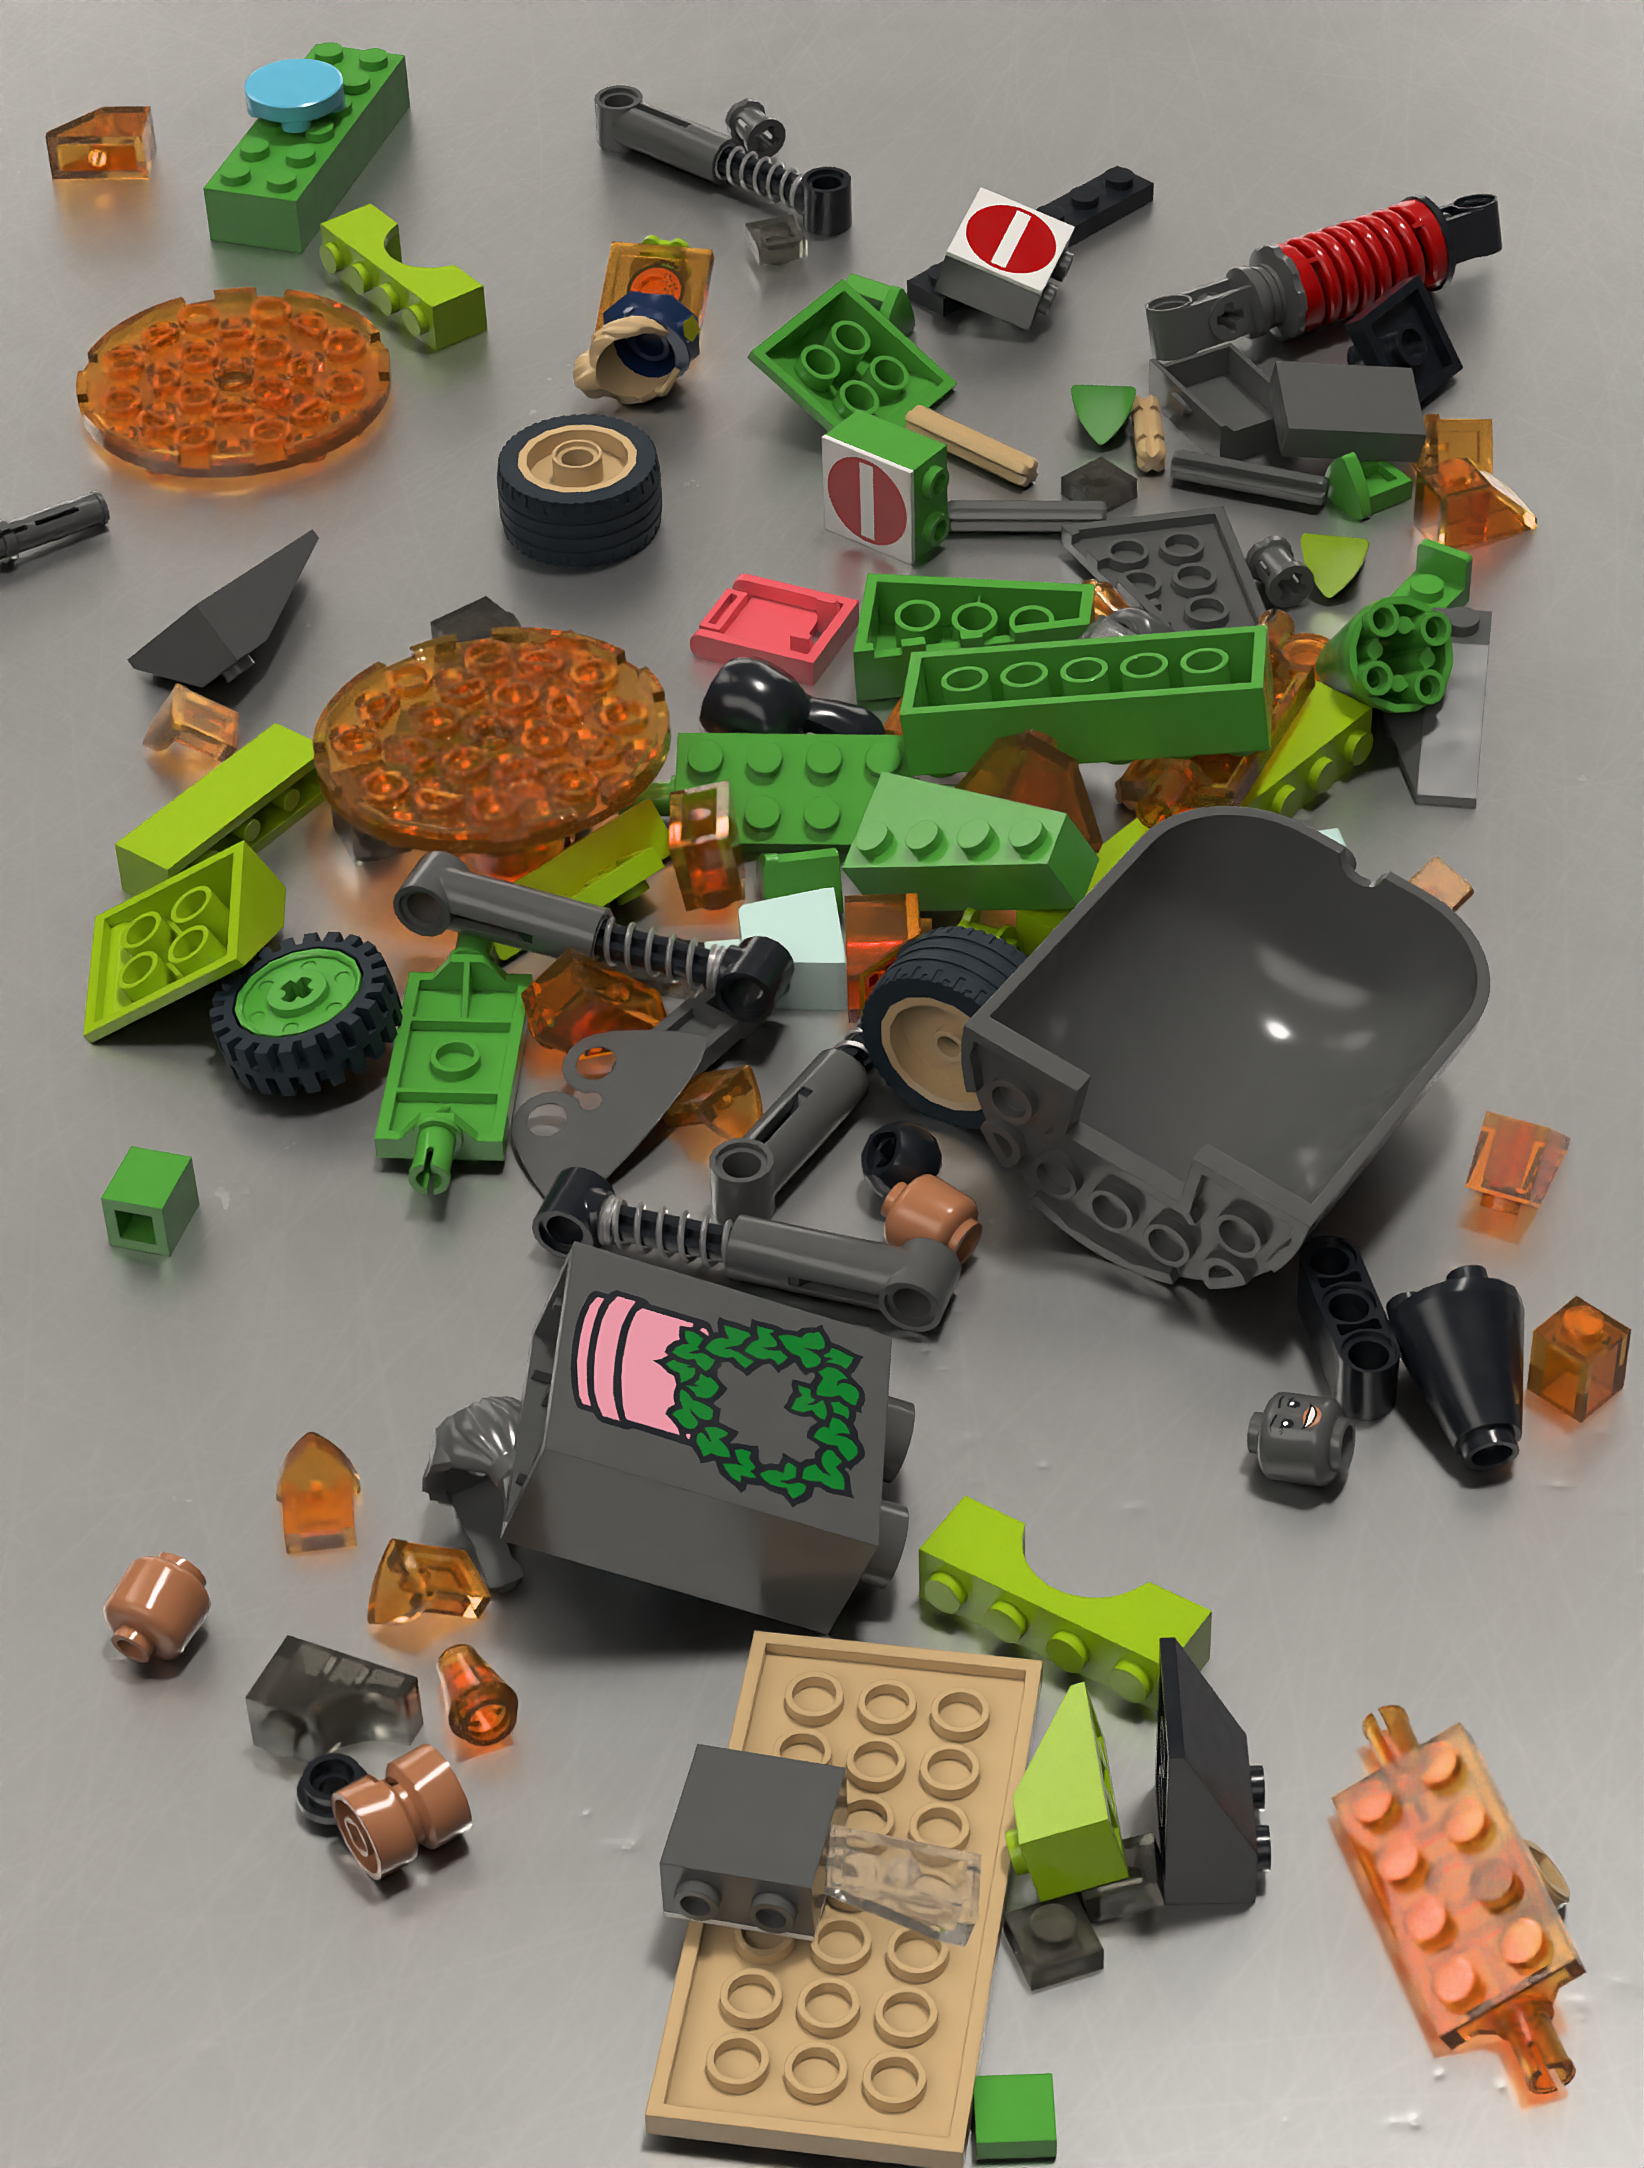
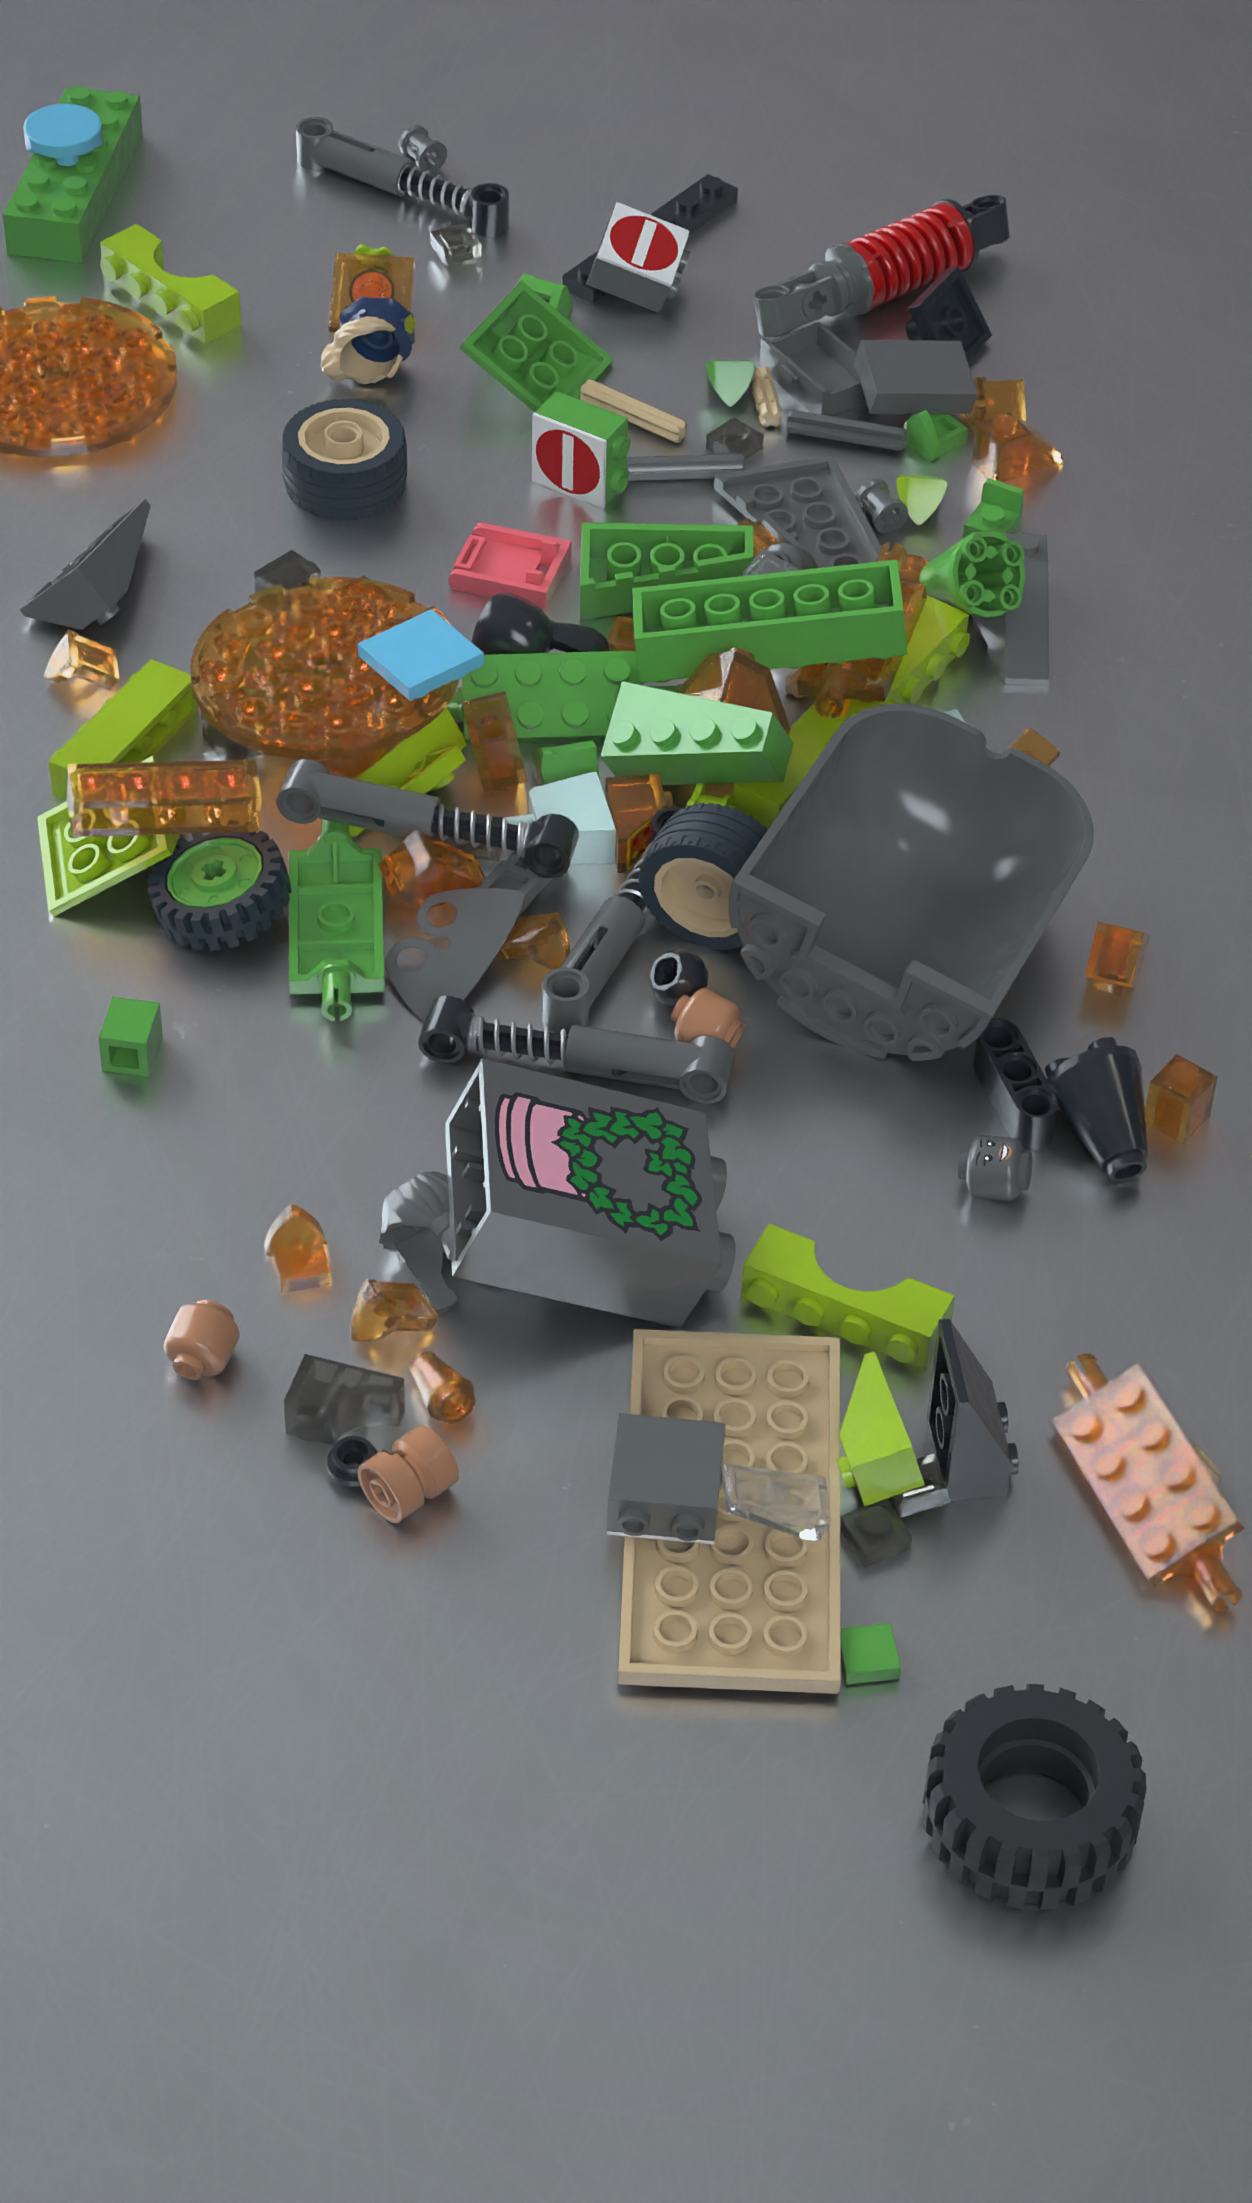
camera: 10 degrees left, 5 degrees up
none -> clear orange brick [67,760,262,837]
none -> medium azure tile [358,609,484,701]

